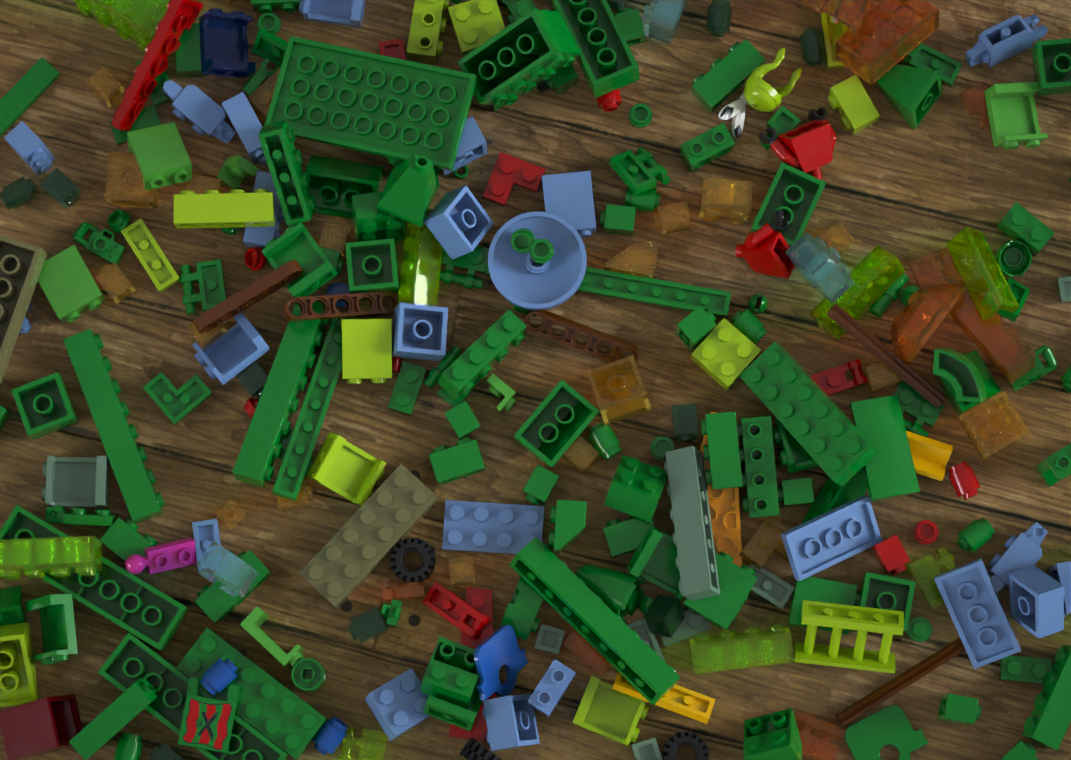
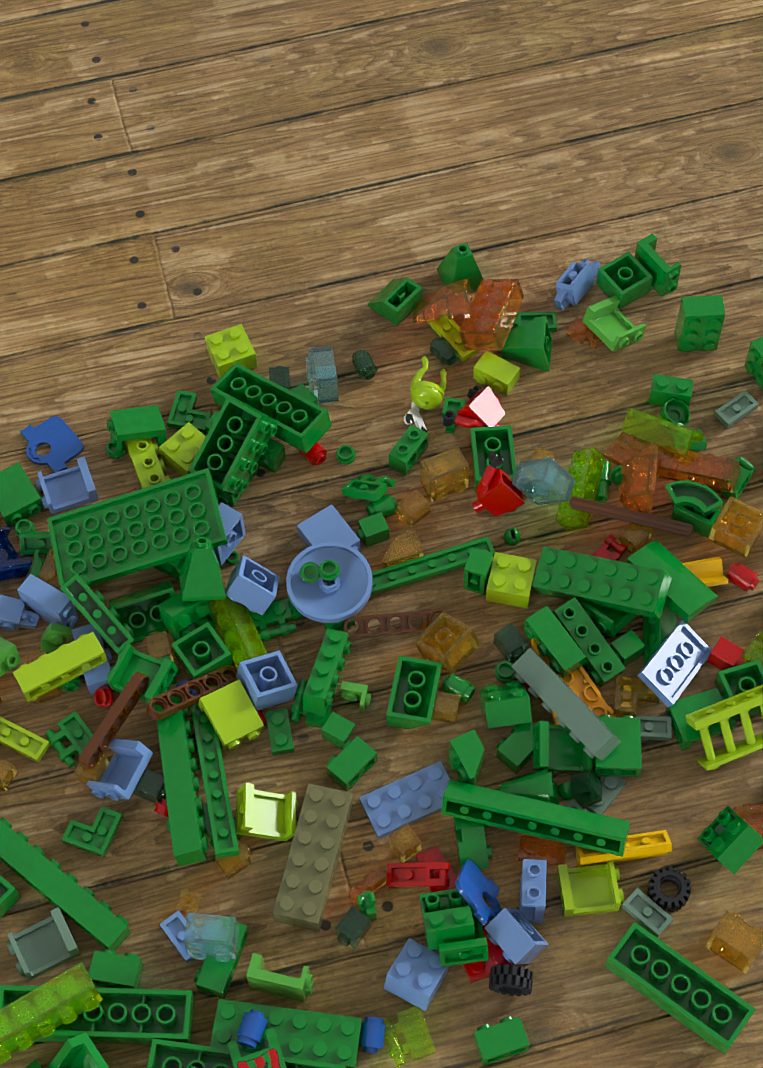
camera: 30 degrees left, 20 degrees down
green hinge [46,505,117,526] -> none
dark pink plate [125,538,197,575] -> none
green wheel [291,658,327,692] -> none
black tyre [390,538,436,584] -> none
red plate [482,152,546,207] -> none
green brick [523,464,559,506] -> none
sand green plate [534,624,565,655] -> none
clear neon green brick [689,625,794,674] -> none
green brick [691,39,766,113] -> none
green brick [730,310,767,344] -> none
green plate [893,381,944,437] -> none
red plate [913,520,939,545] -> none

